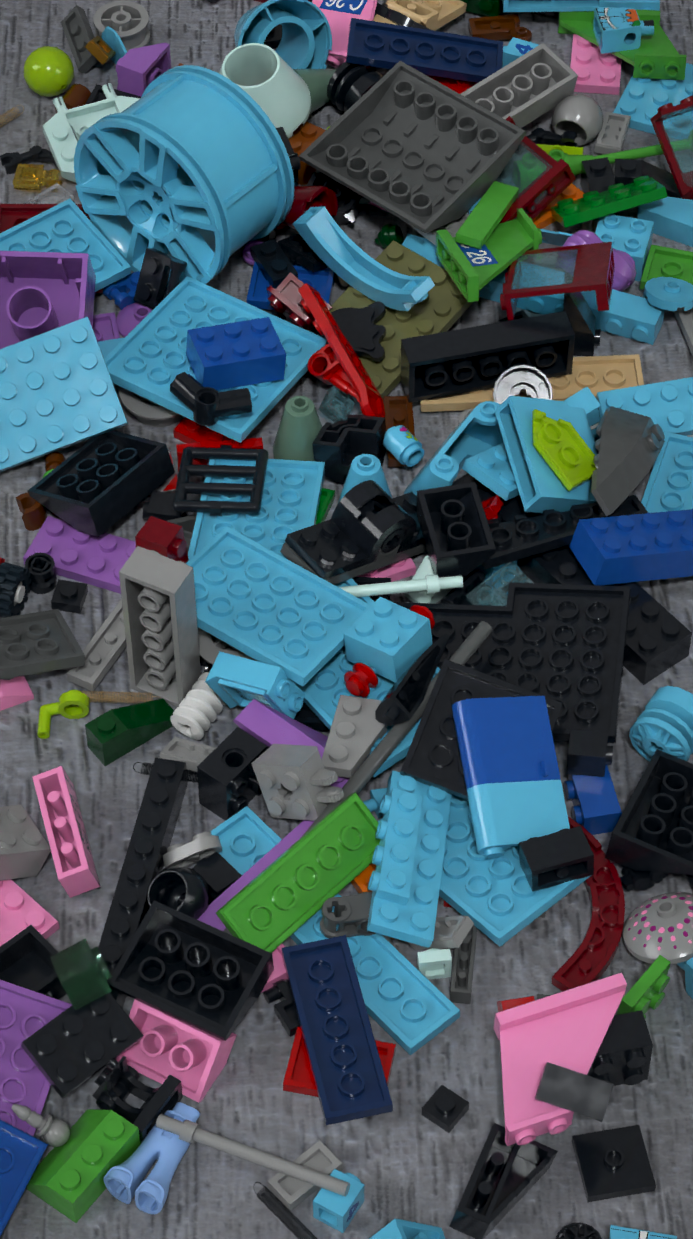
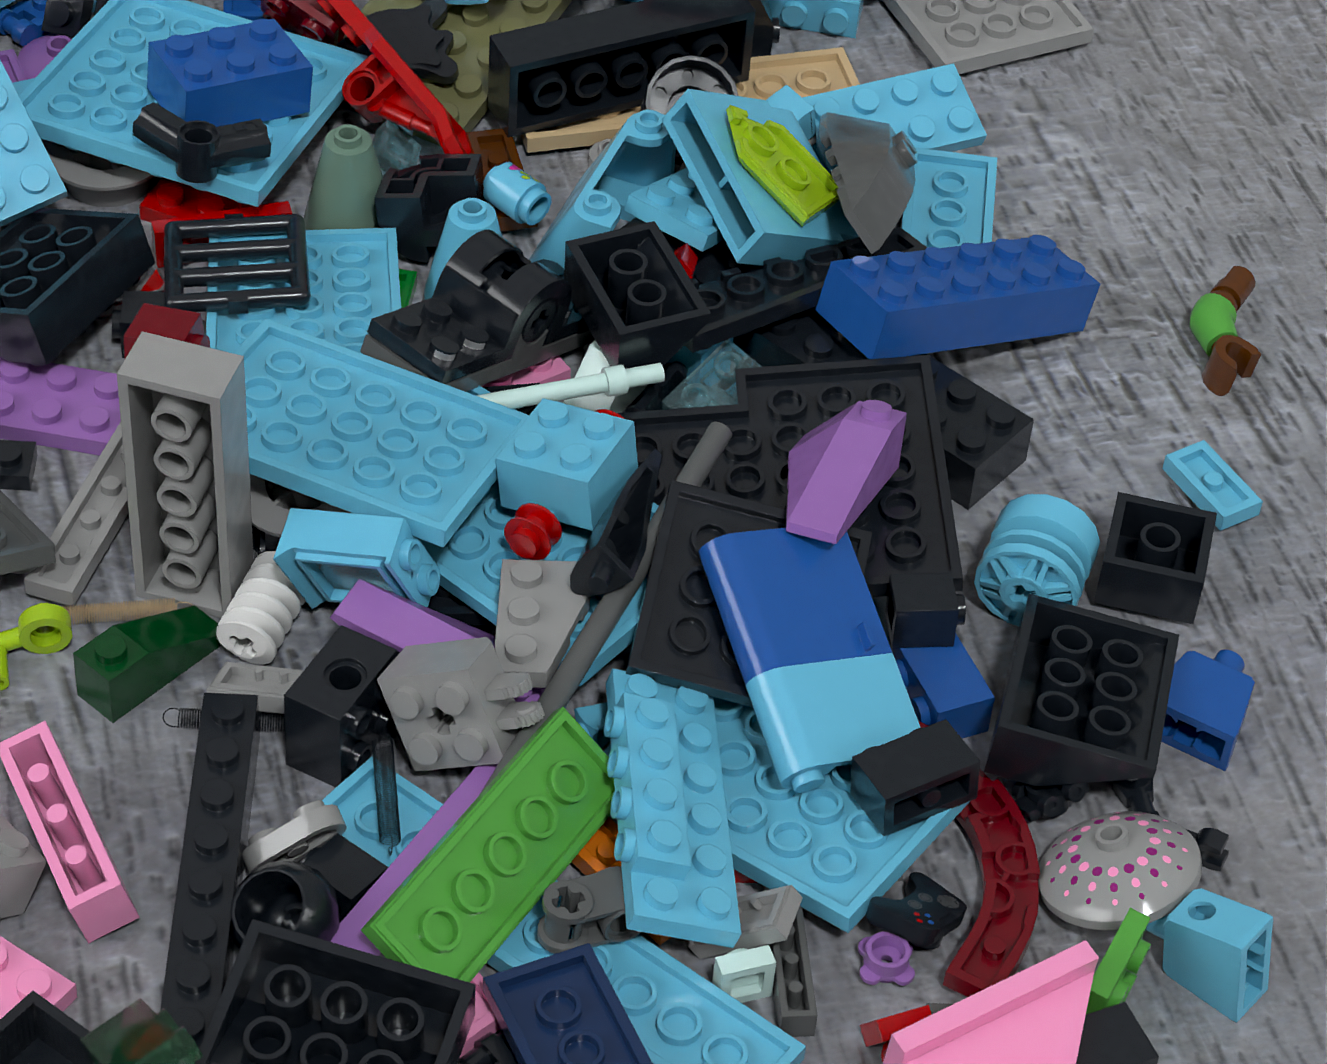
camera: 15 degrees left, 5 degrees down
none -> black piece [372,726,401,856]
none -> medium lavender wedge [786,400,907,544]
none -> medium lavender plate [858,931,915,986]
none -> black piece [866,872,967,949]

